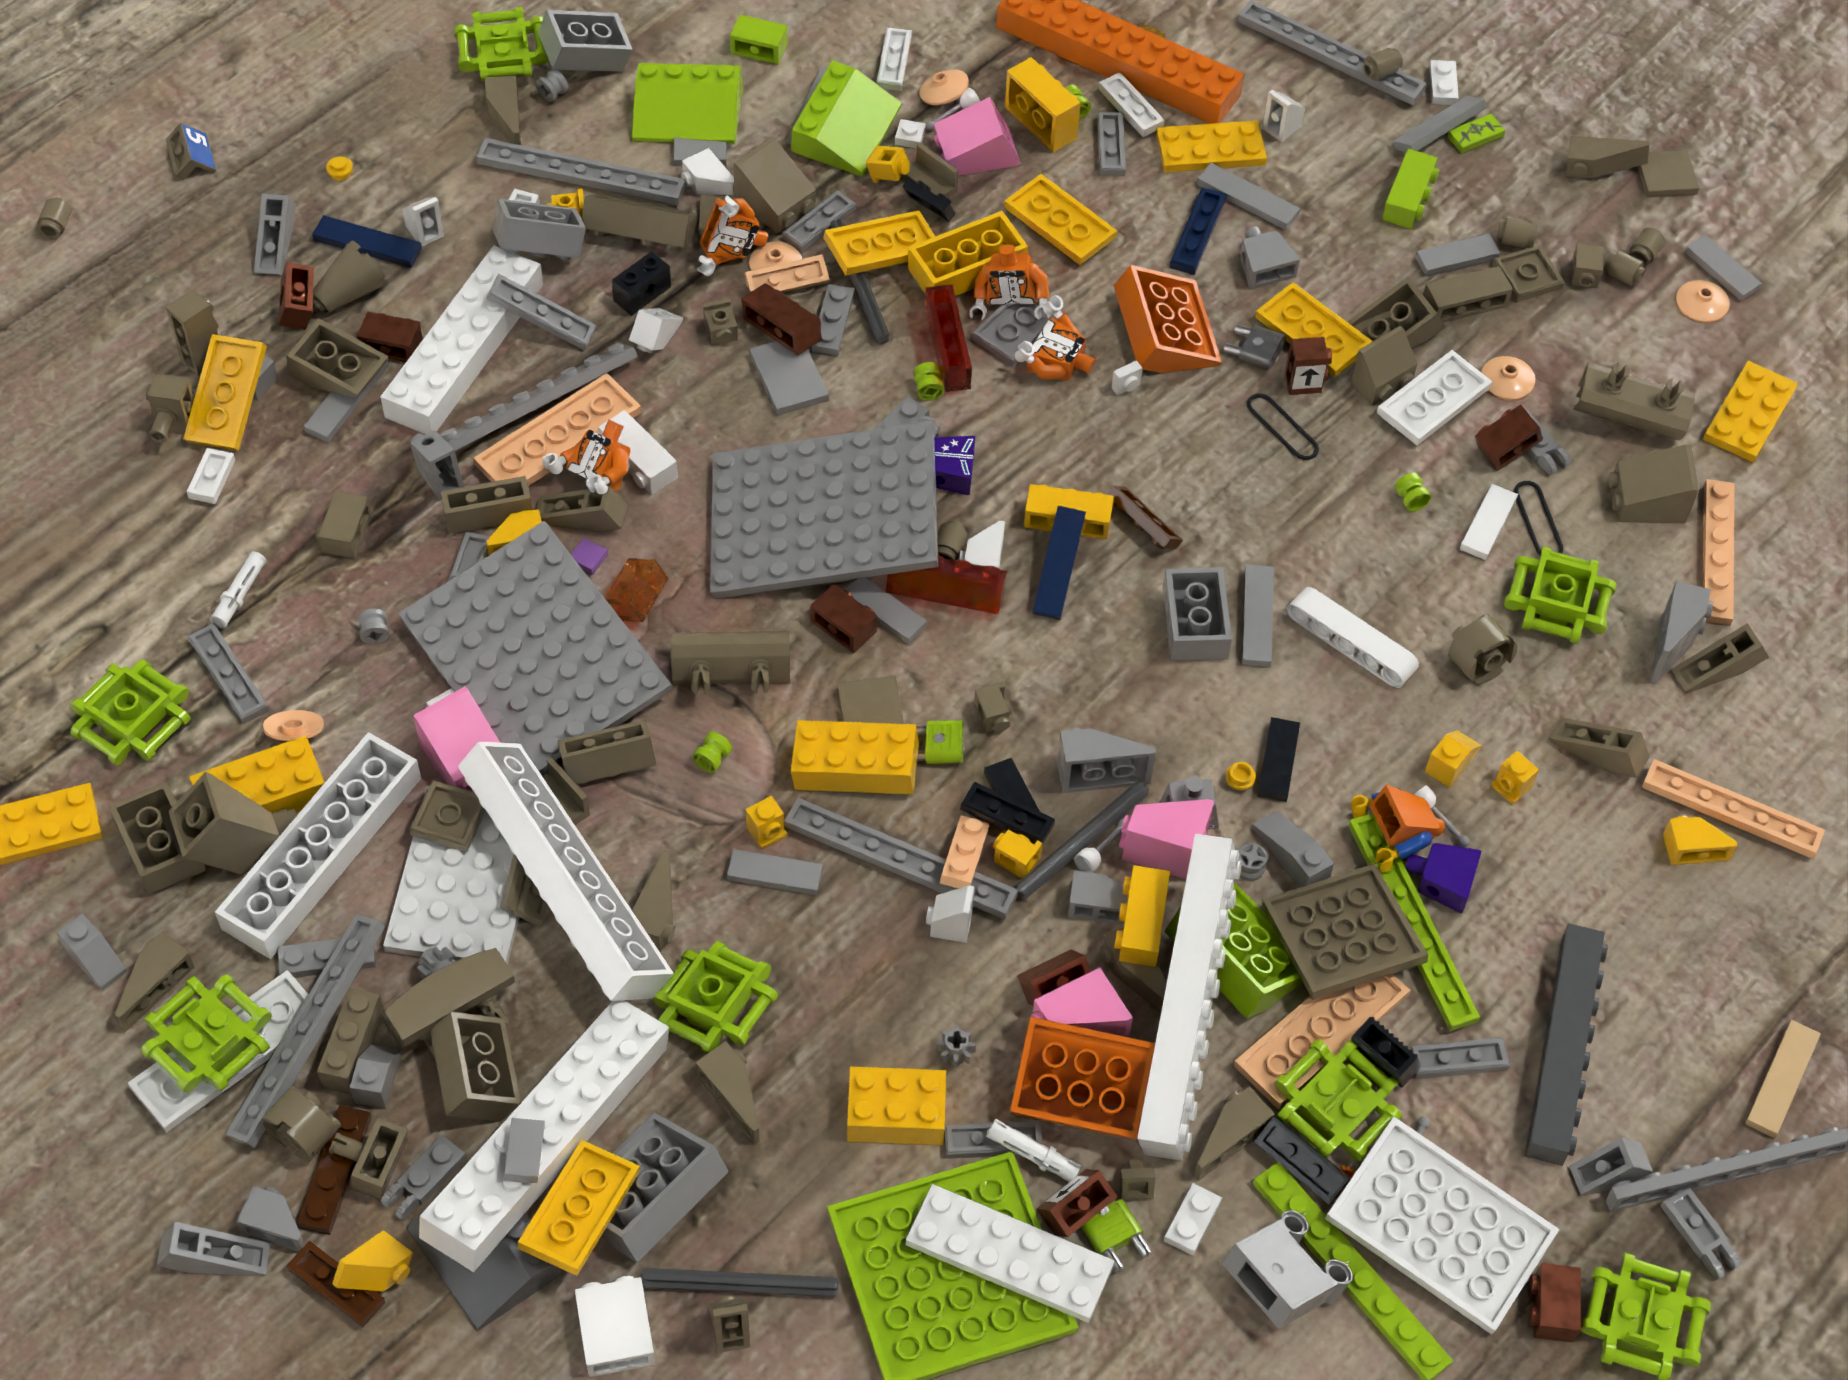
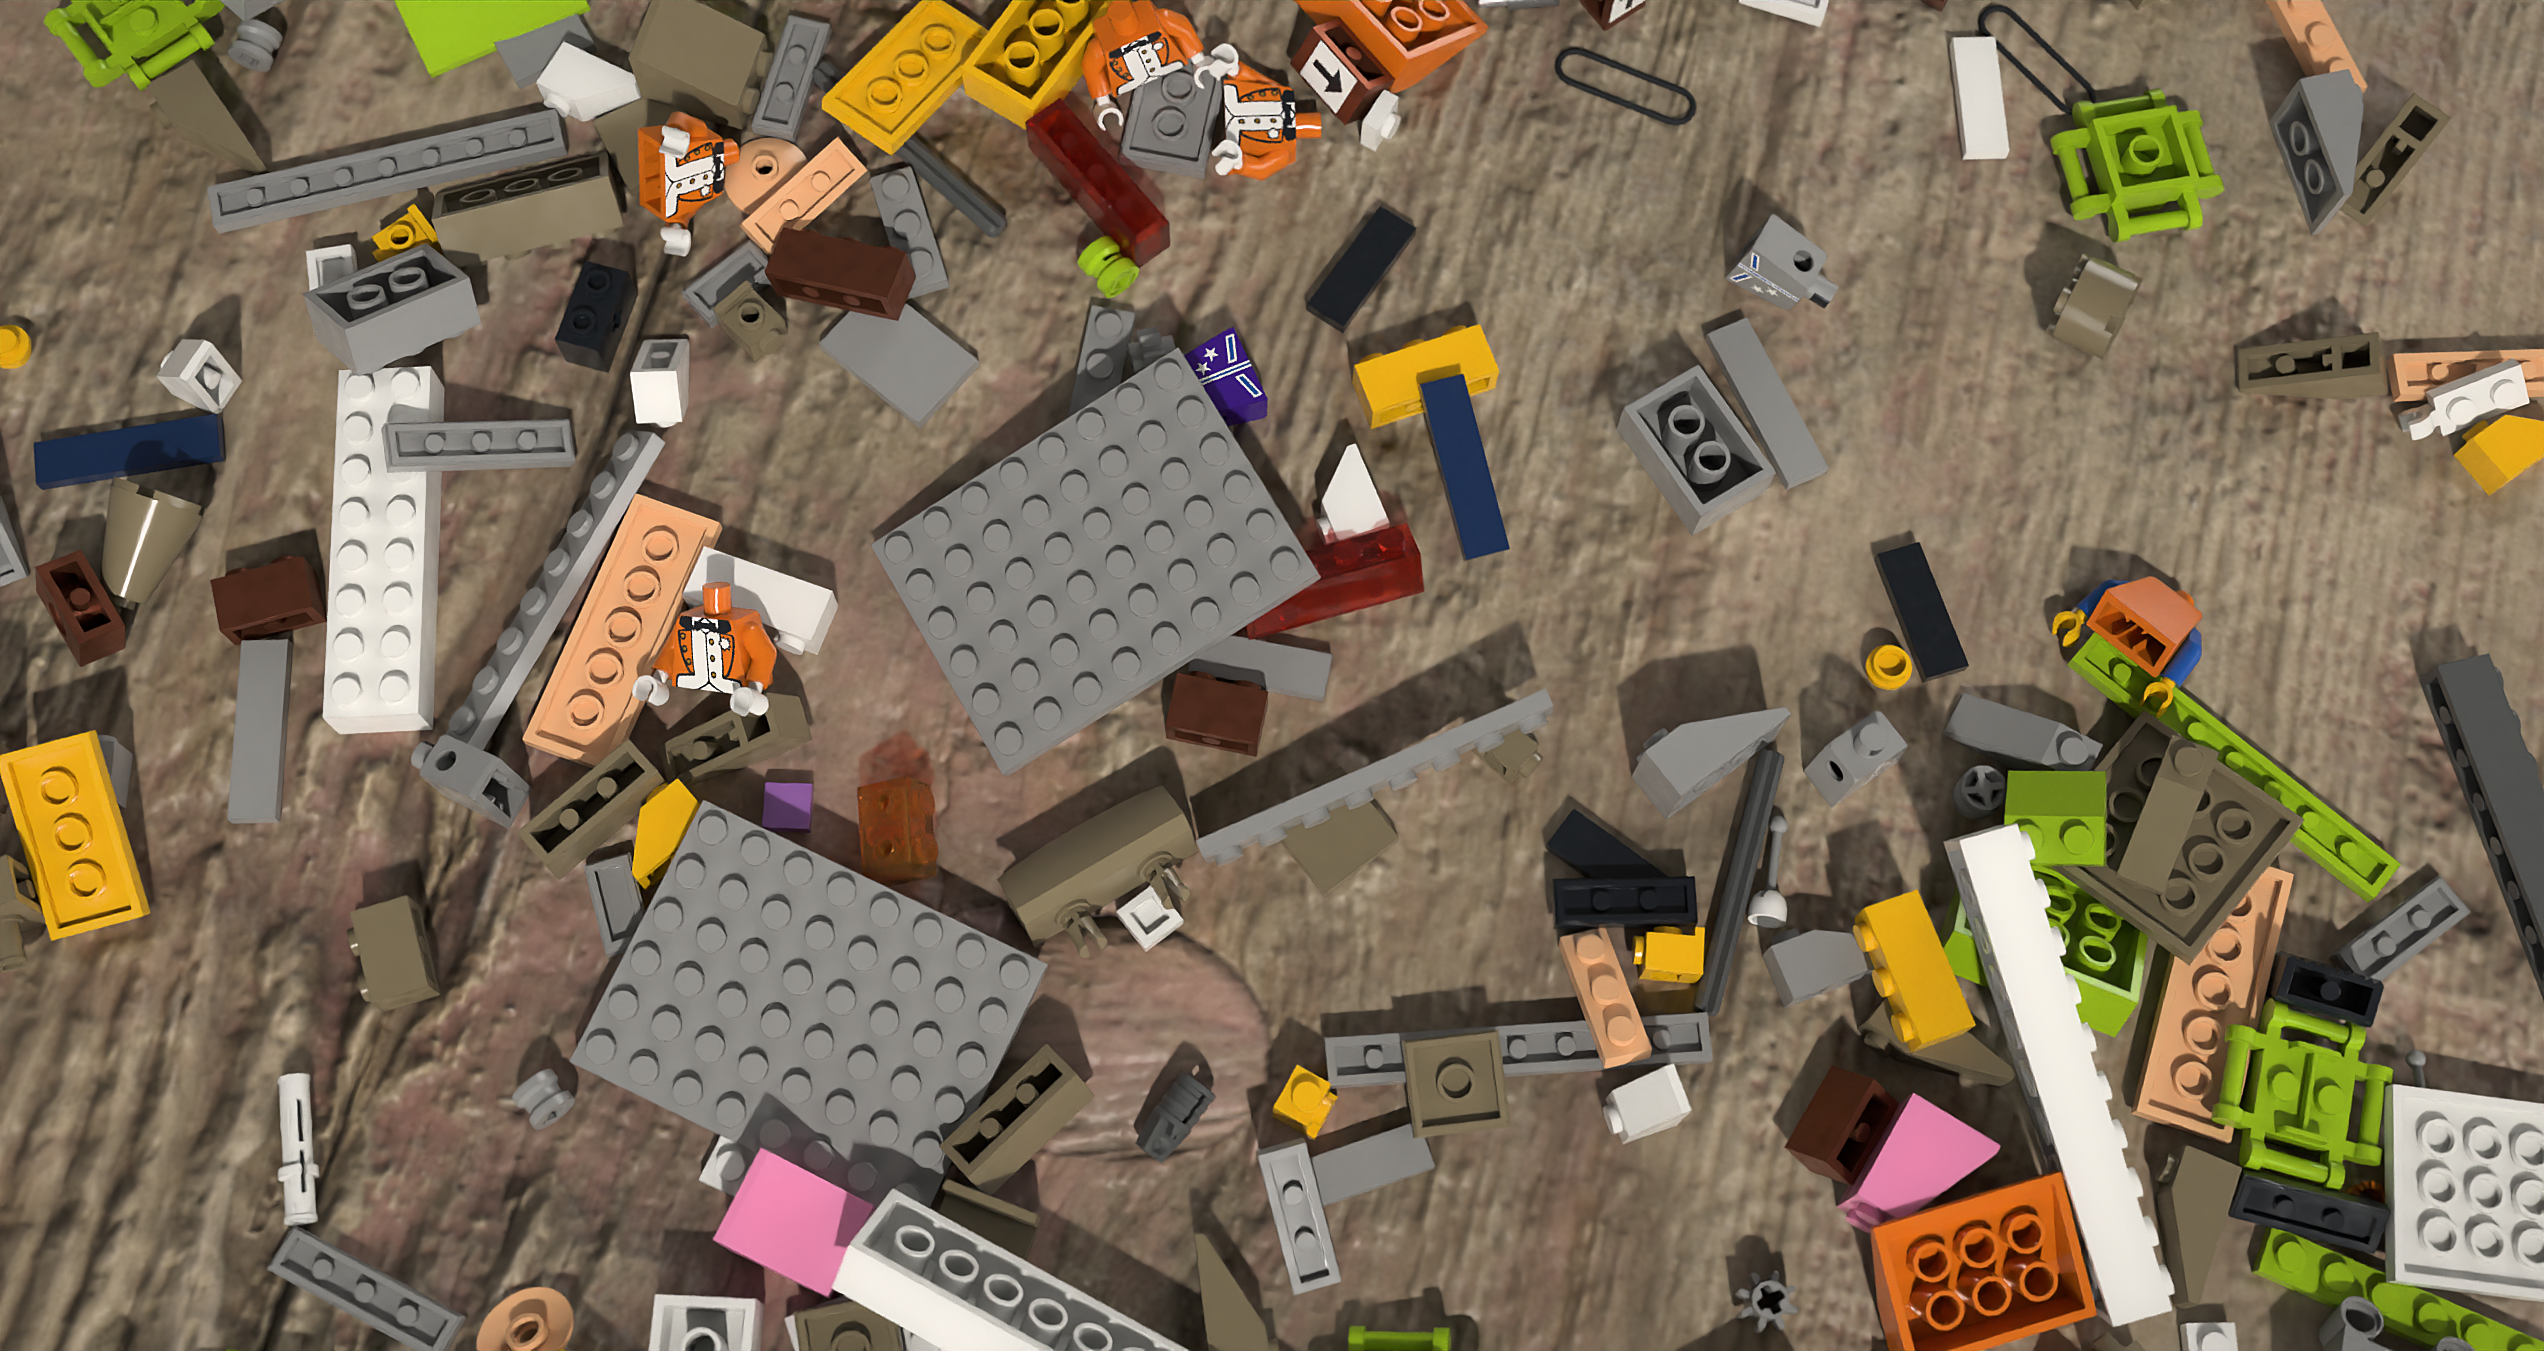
camera: 30 degrees left, 15 degrees up
white plate [187,448,235,504] -> none
dark tan slope [287,318,389,398] -> none
lime wheel [692,731,733,773] -> none
yellow brick [791,720,919,794] -> none
lime piece [916,720,964,764] -> none
dark tan brick [937,521,967,565] -> none
reddish brown plate [1107,485,1183,549] -> none
bright pink slope [1119,799,1214,880] -> none
white beam [1287,587,1419,688] -> none
lime wheel [1394,472,1432,512] -> none
dark purple torso [1405,843,1482,913] -> none
hinge [1414,785,1470,847] -> none
yellow slope [1425,730,1482,788] -> none
yellow brick [1491,751,1539,805] -> none
none -> light grey tile [681,239,770,329]
none -> white plate [1116,886,1183,952]
none -> dark grey hinge [1135,1071,1216,1163]
none -> light grey plate [1196,688,1554,866]
none -> light grey hinge [1256,1137,1342,1295]
none -> copper brick [1290,17,1395,125]
none -> black tile [1306,206,1417,333]
none -> dark tan tile [1401,1029,1511,1138]
none -> light grey torso [1725,214,1838,310]
none -> lime slope [2004,771,2107,867]
none -> dark tan slope [2115,735,2219,895]
none -> white plate [2398,358,2530,440]

